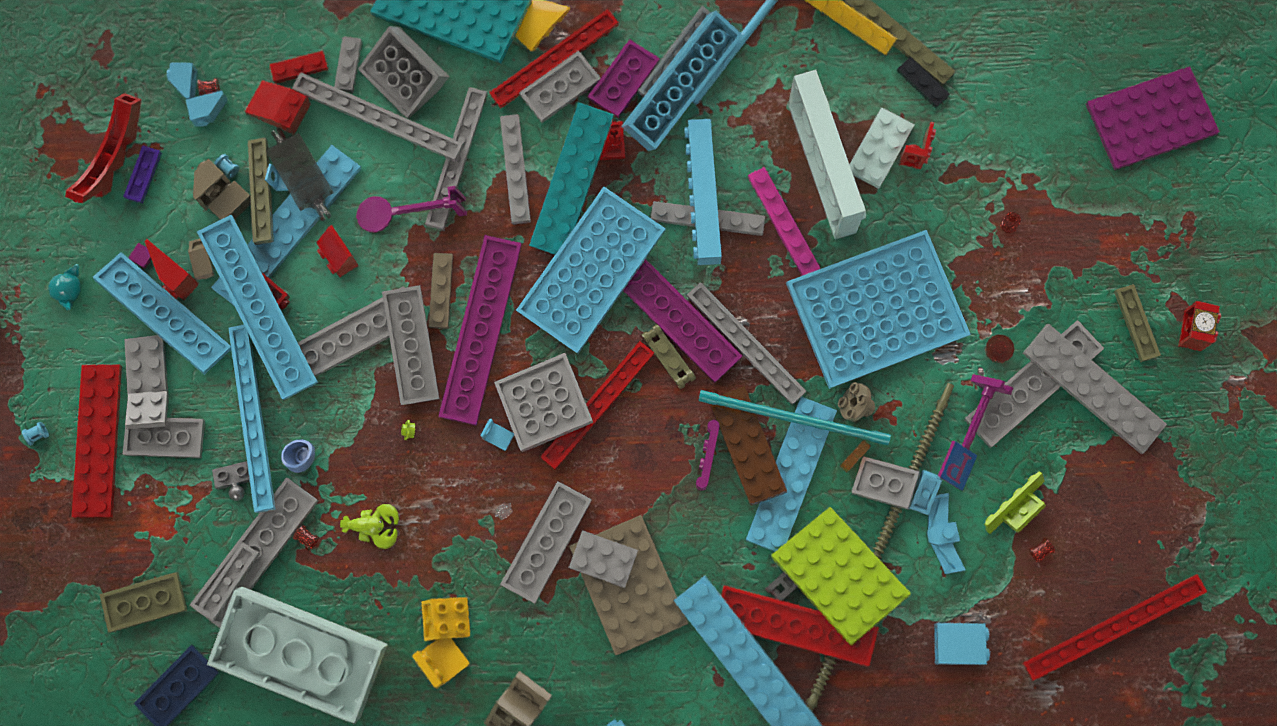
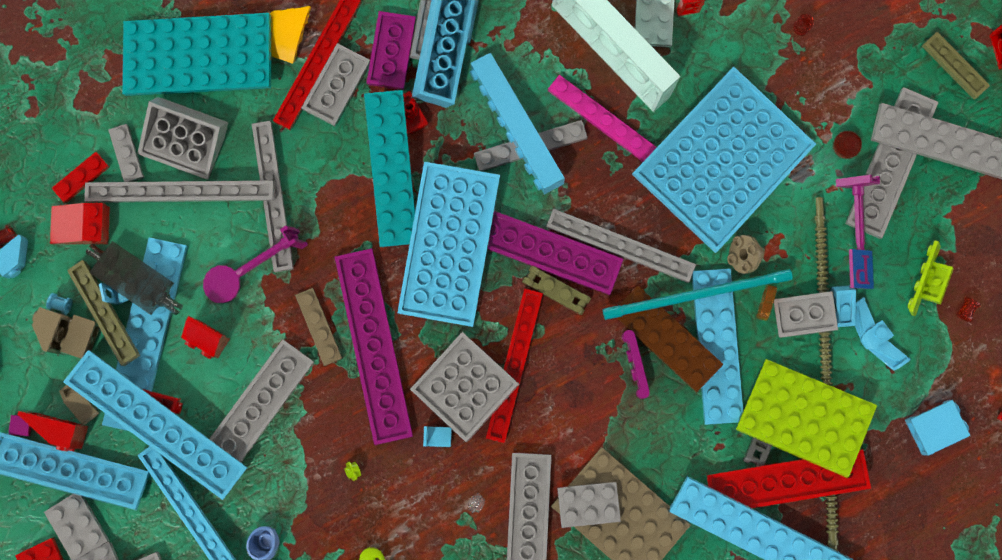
camera: 30 degrees left, 5 degrees up
light grey plate [382,285,439,405] -> none
light grey plate [500,114,531,224] -> none

